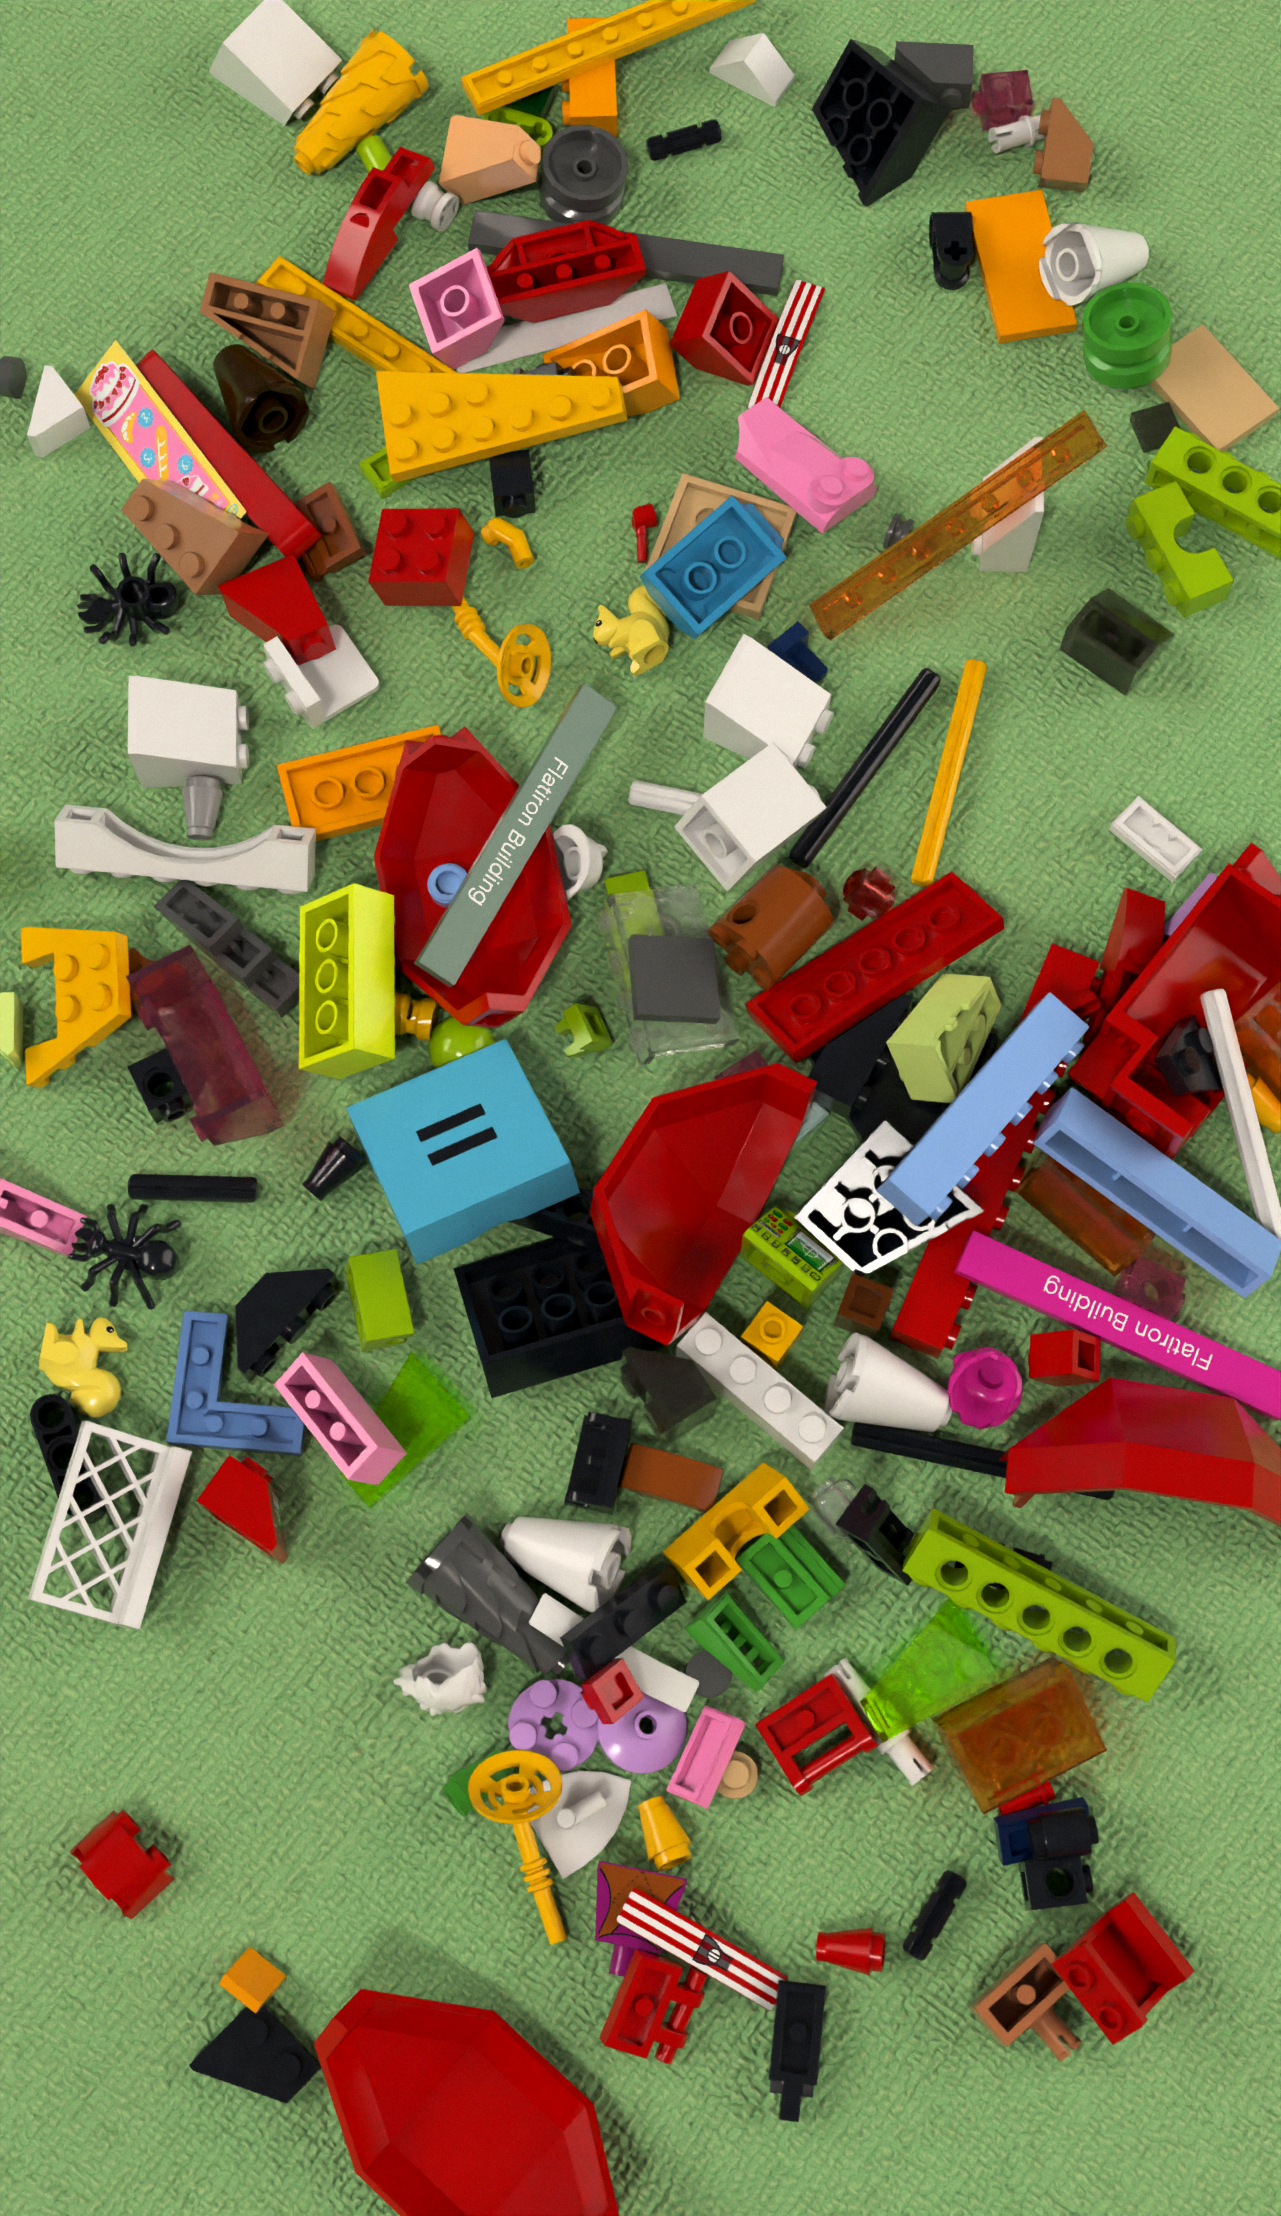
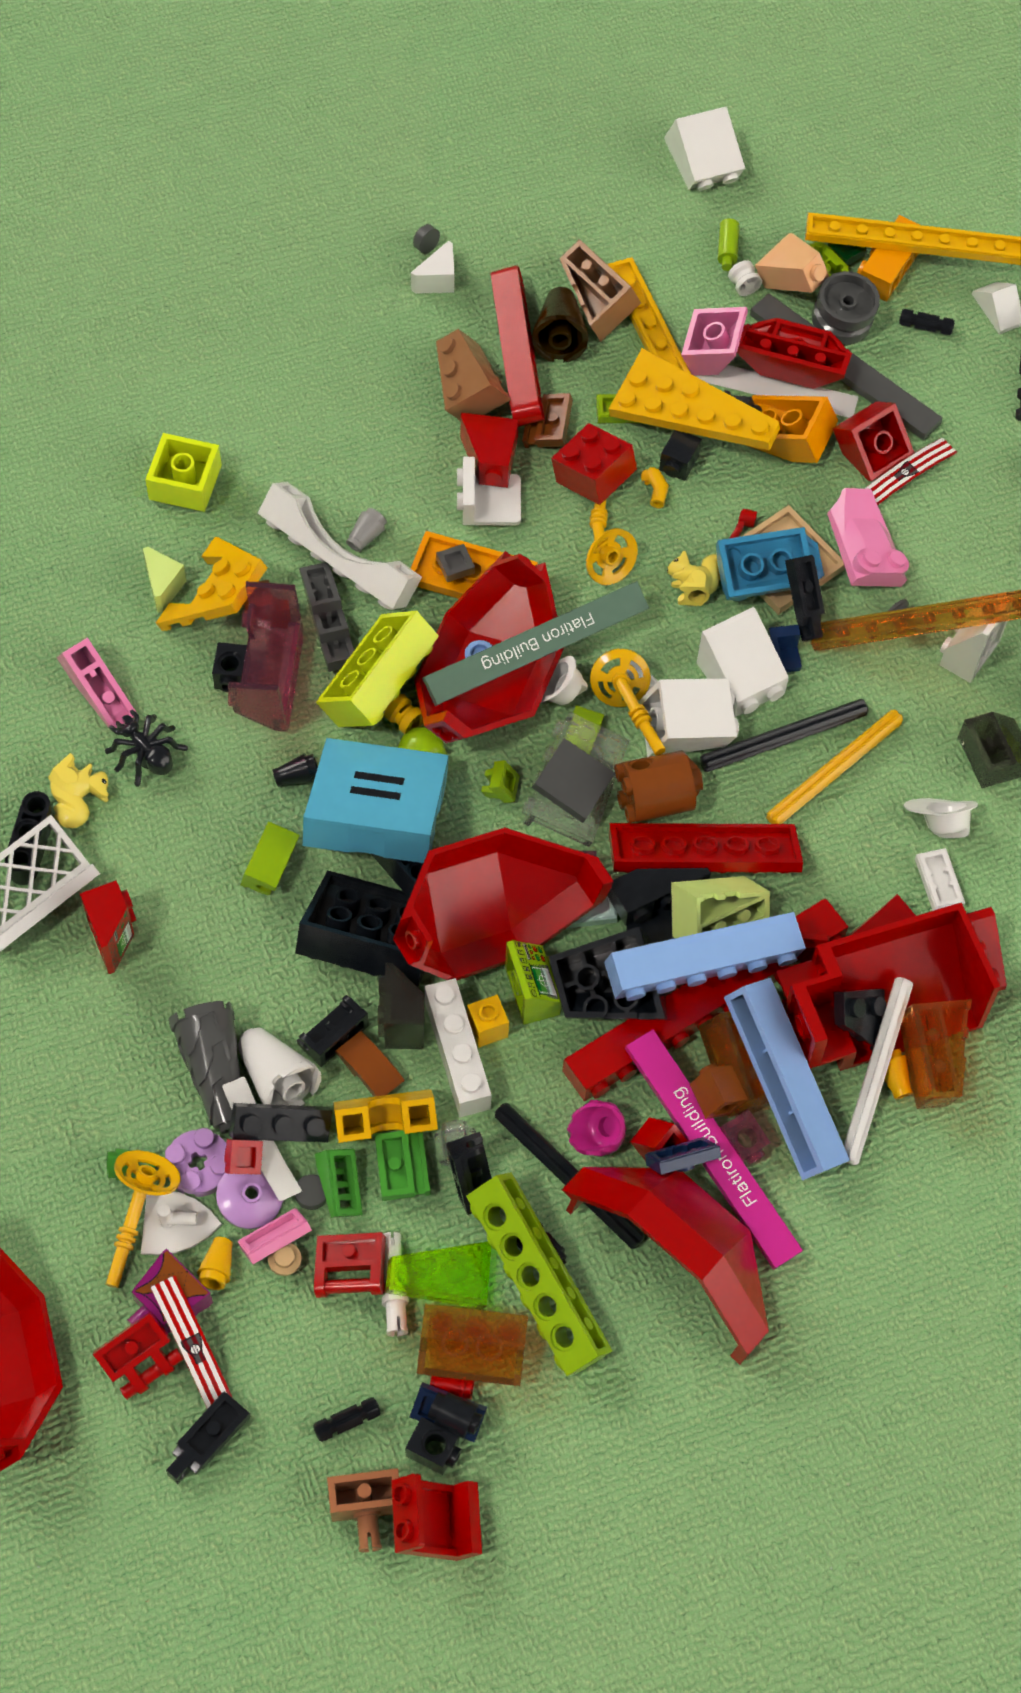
camera: 30 degrees right, 10 degrees down
sticker [74,340,247,520] -> none
black animal [77,553,179,647] -> none
white slope [128,676,249,788] -> none
black axle [128,1174,258,1203] -> none
medium blue plate [166,1311,306,1456] -> none
black slope [235,1268,340,1382] -> none
bright pink brick [274,1352,407,1485] -> none
yellow cone [293,29,429,176] -> none
red slope [323,147,435,301] -> none
clear neon green wing [339,1352,471,1509] -> none
white hair [393,1642,488,1716] -> none
red cone [816,1927,886,1976] -> none
white cone [823,1332,952,1432] -> none
reddish brown brick [834,1273,895,1341] -> none
clear red gear [843,866,895,921] -> none
none -> flat silver plate [436,544,475,582]
none -> yellow dish [590,648,666,755]
none -> dark blue plate [645,1137,721,1175]
none -> dark orange brick [689,1064,748,1119]
none -> black hinge [785,555,825,641]
none -> white piece [904,798,978,838]

